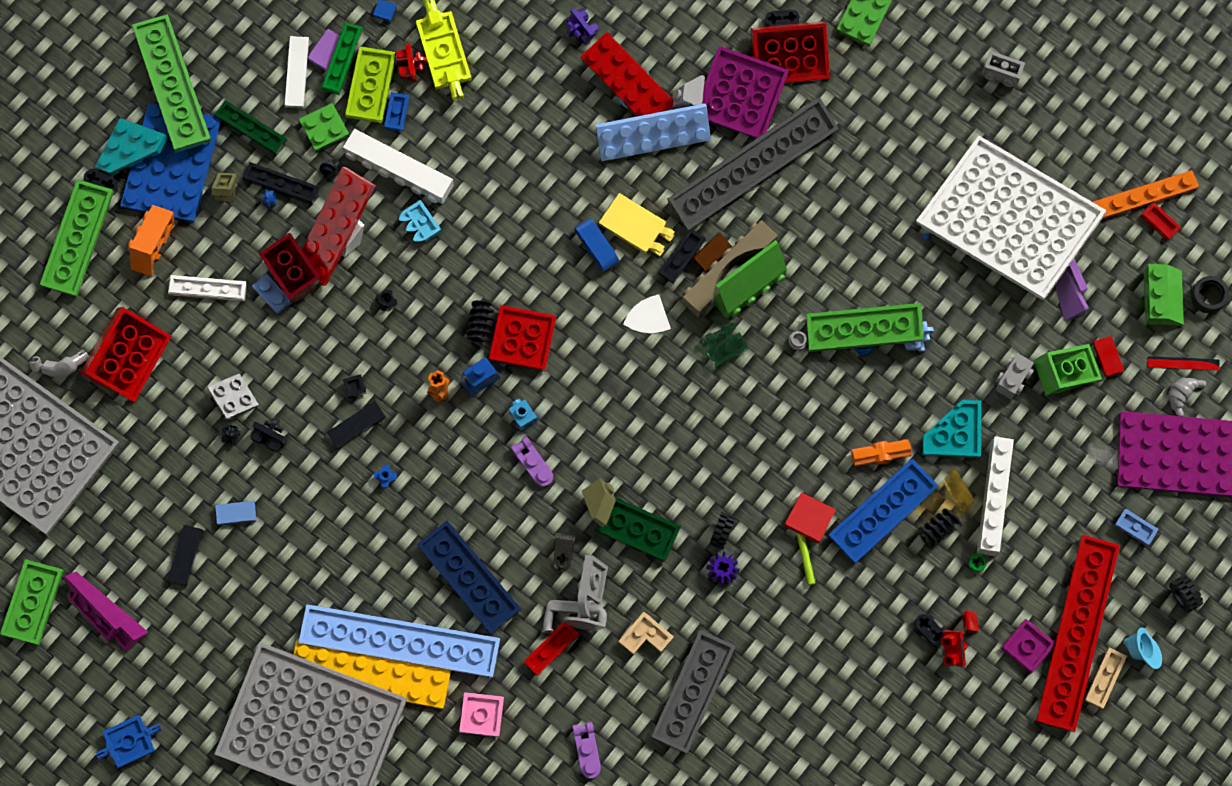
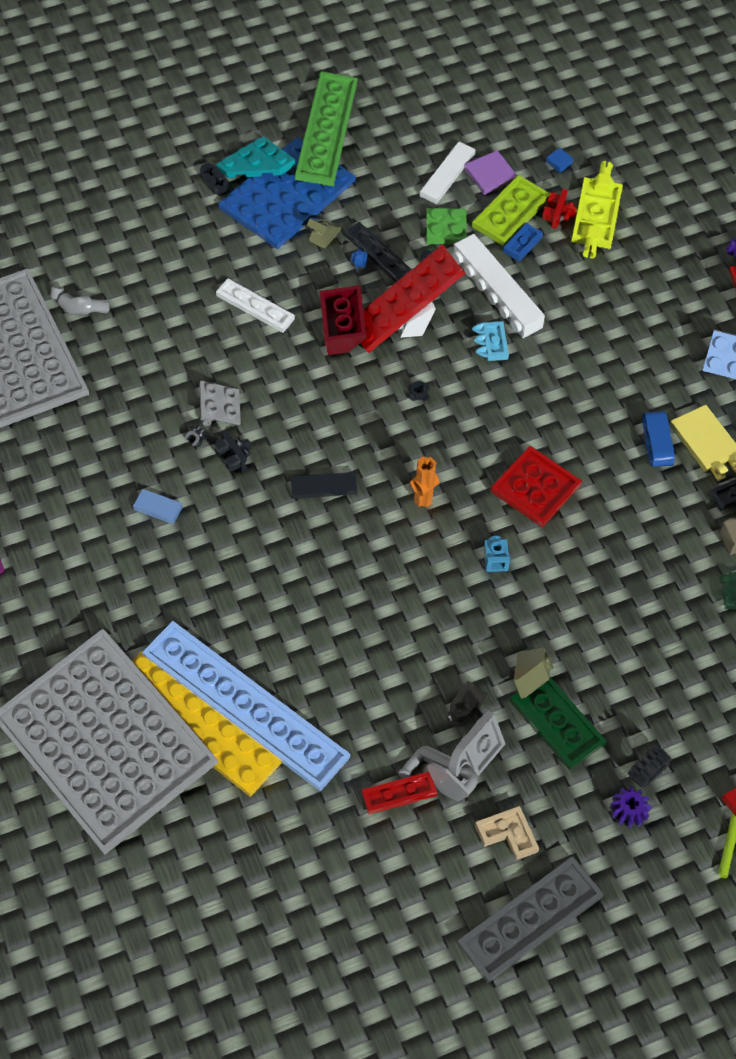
camera: 30 degrees right, 15 degrees down
bright green plate [40,179,114,297] -> none
red slope [80,307,172,402] -> none
orange wedge [128,205,174,276] -> none
black tile [167,525,204,586] -> none
dark green plate [214,100,287,156] -> none
medium blue plate [252,274,292,315] -> none
green tile [321,22,363,95] -> none
black plate [343,374,367,399] -> none
blue plate [374,465,397,488] -> none
dark blue plate [417,520,521,634] -> none
bright pink plate [459,692,504,737] -> none
blue torso [460,357,501,397] -> none
black piece [466,300,494,343] -> none
medium lavender plate [510,436,553,487] -> none
medium lavender plate [572,722,601,779] -> none
white sticker [623,295,671,333] -> none

